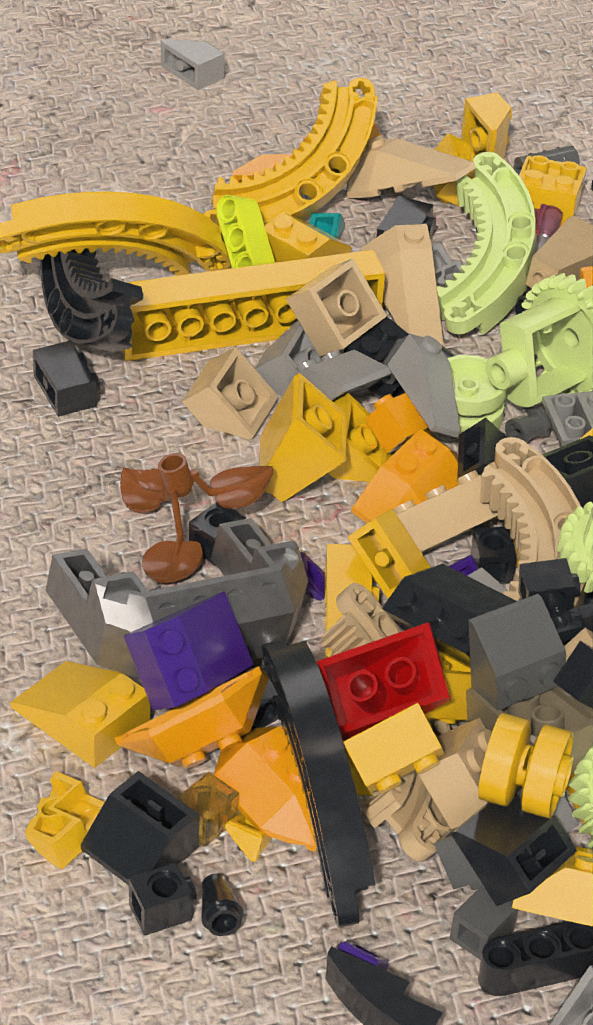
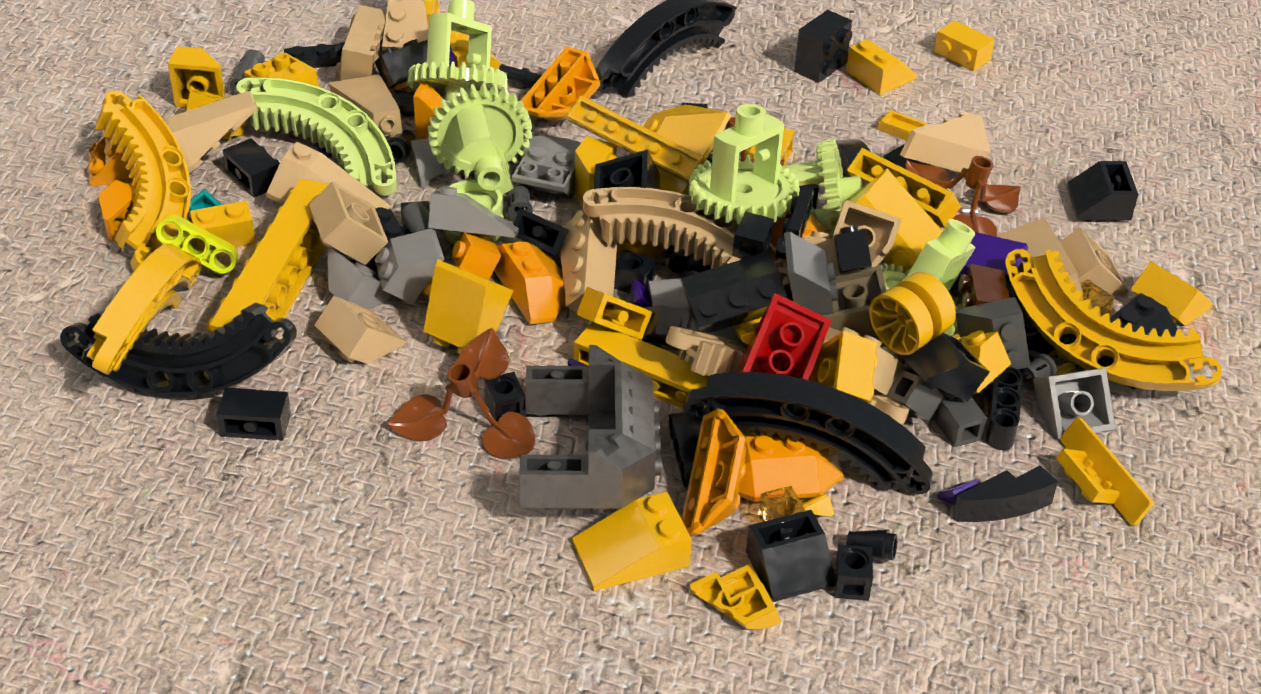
camera: 60 degrees left, 0 degrees up
dark purple slope [123,591,253,710] -> none

